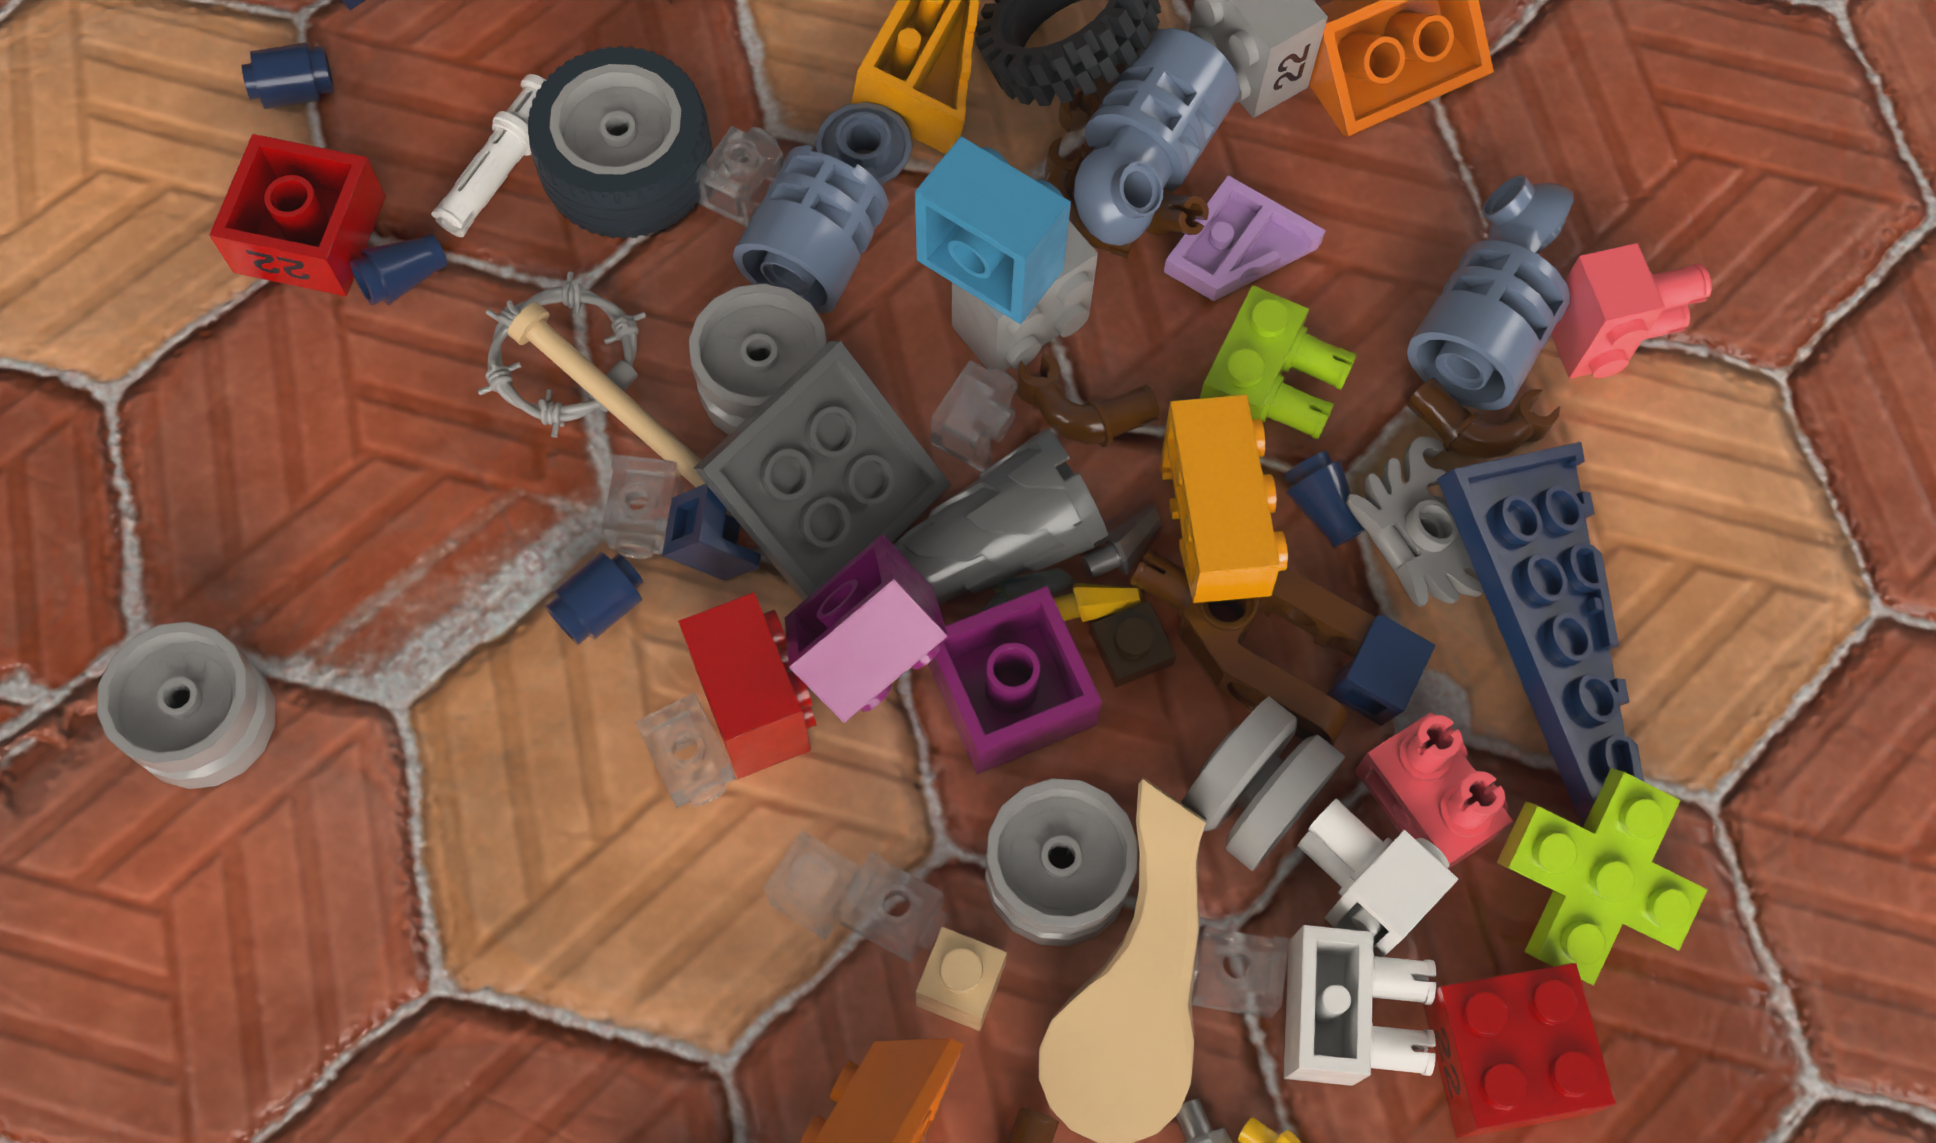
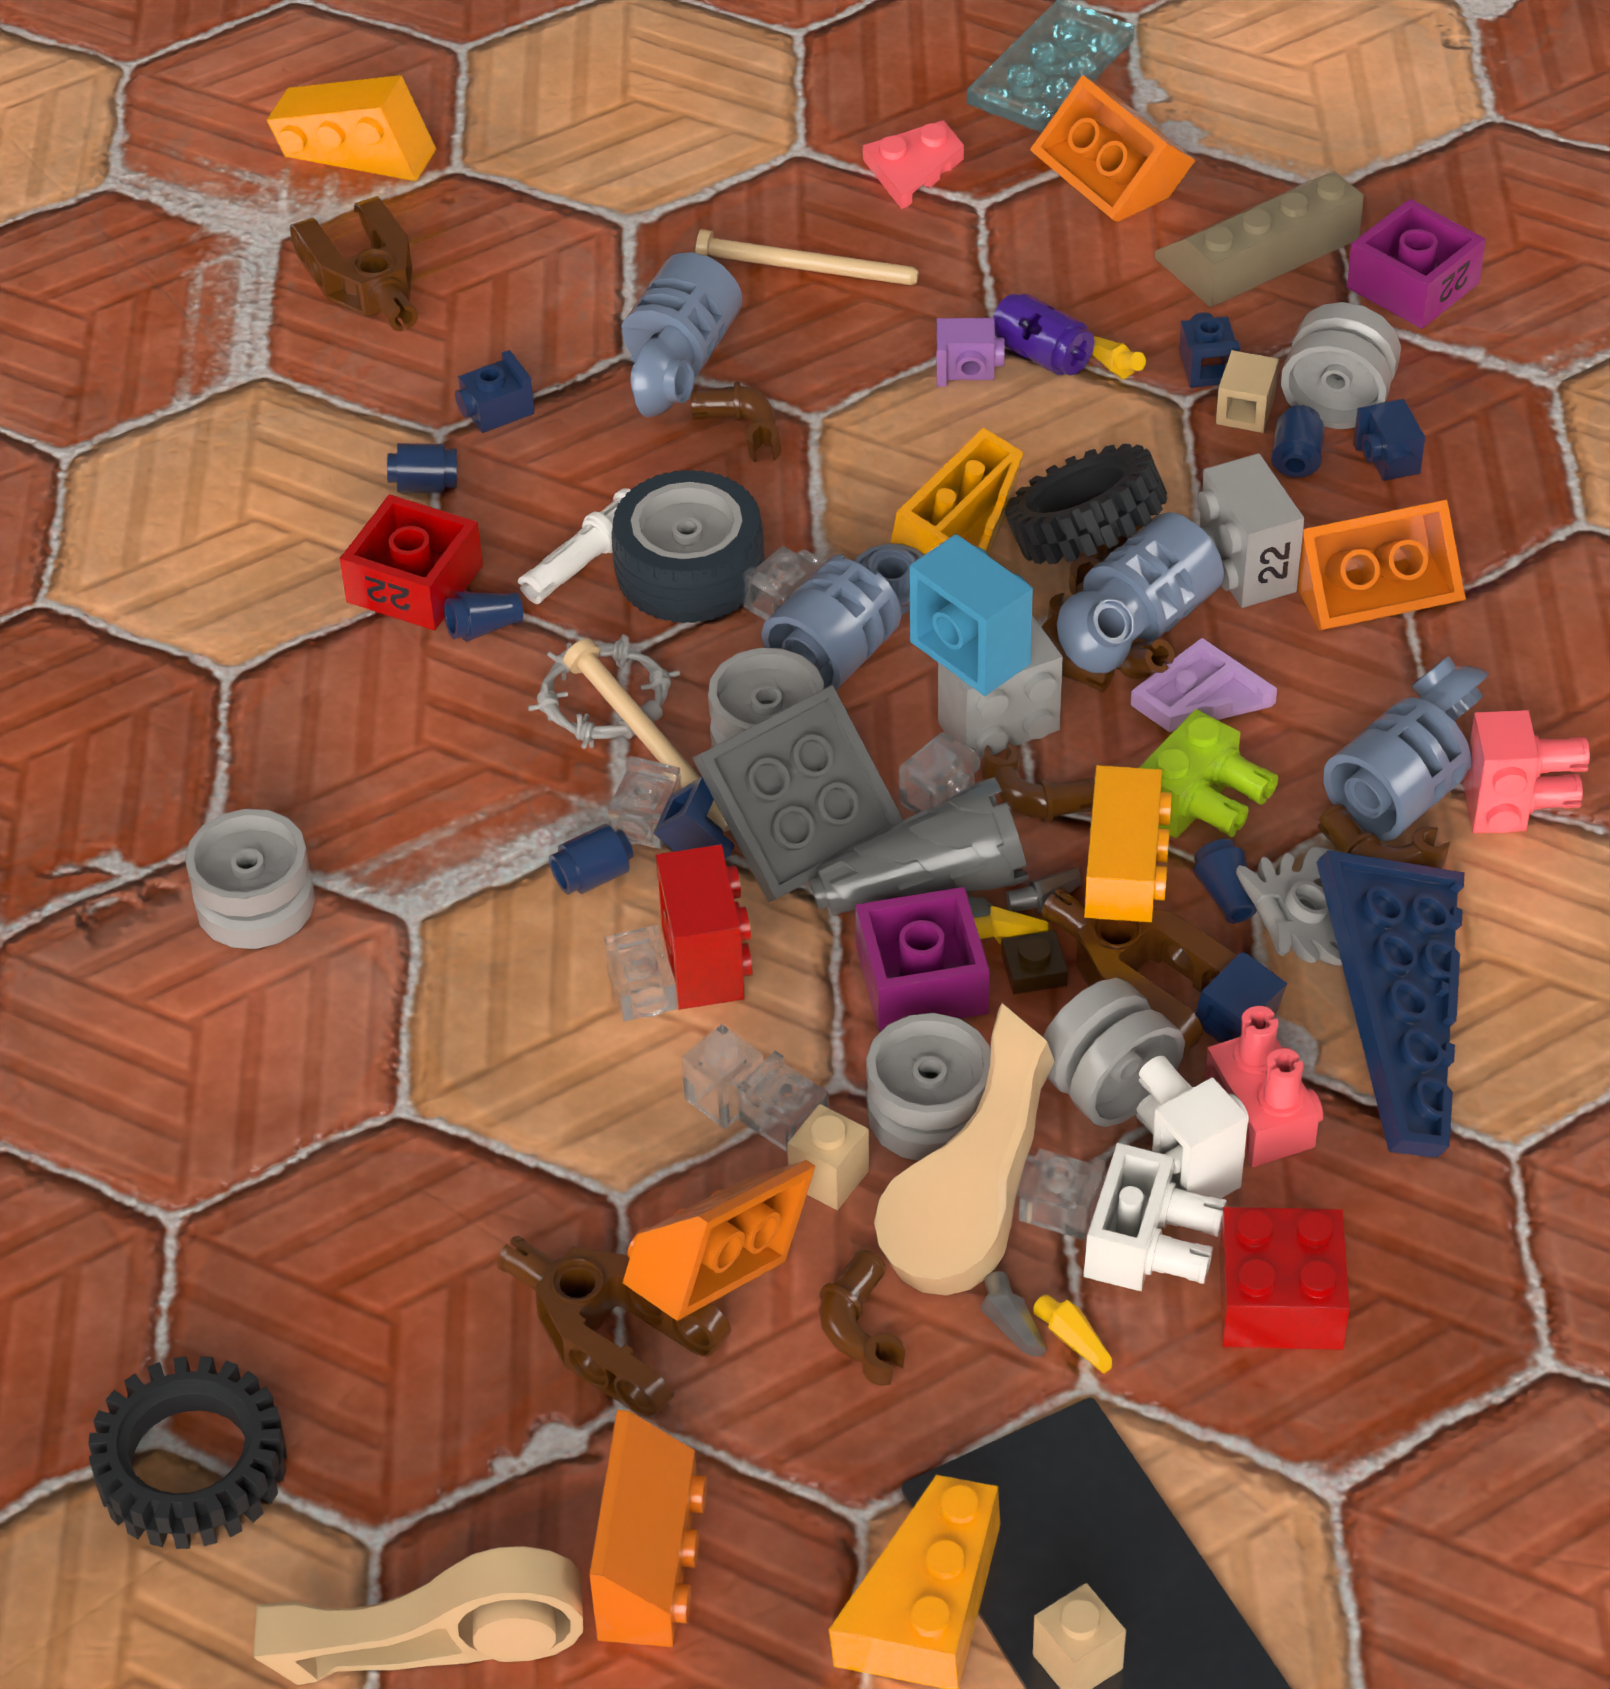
camera: 15 degrees right, 20 degrees down
brick [784,534,948,723] -> none
lime plate [1497,768,1708,986] -> none

